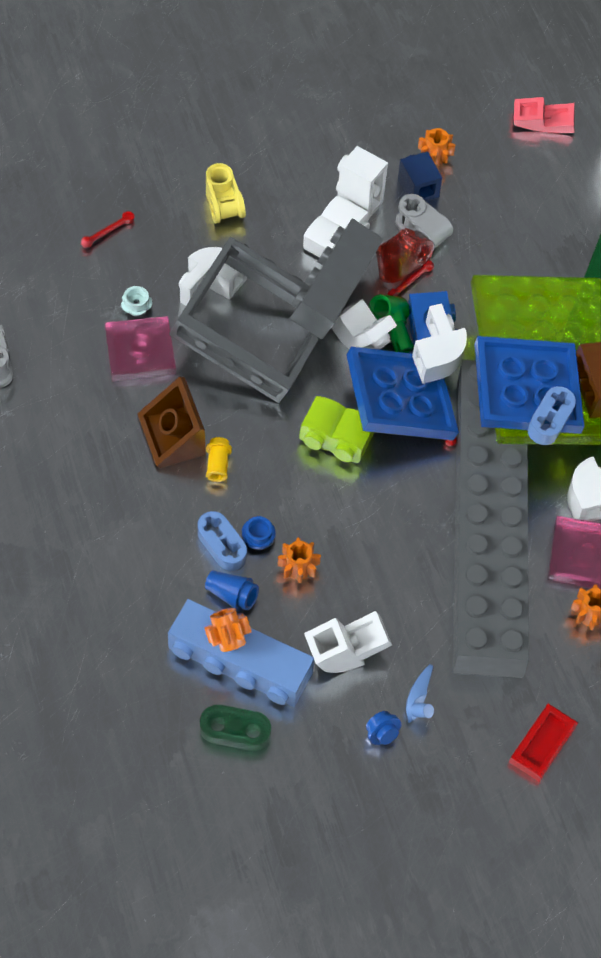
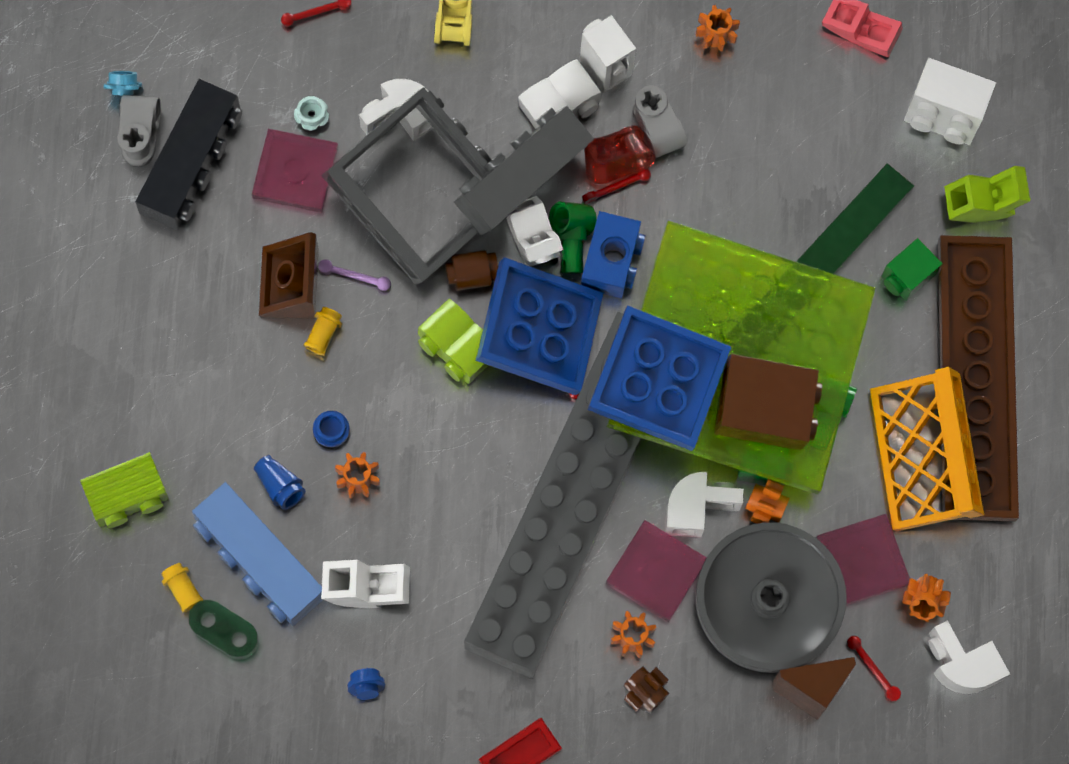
camera: 20 degrees right, 15 degrees up
medium blue beam [198,511,247,571] -> none
orange gear [204,608,252,652] -> none
dark blue brick [398,151,442,201] -> none
medium blue bar [406,664,434,723] -> none
white brick [412,303,467,384] -> none
medium blue beam [527,386,576,445] -> none
none -> lime brick [80,452,169,528]
none -> black brick [135,79,242,230]
none -> yellow pin [161,562,204,613]
none -> lavender hinge [318,259,391,291]
none -> reddish brown brick [445,250,498,291]

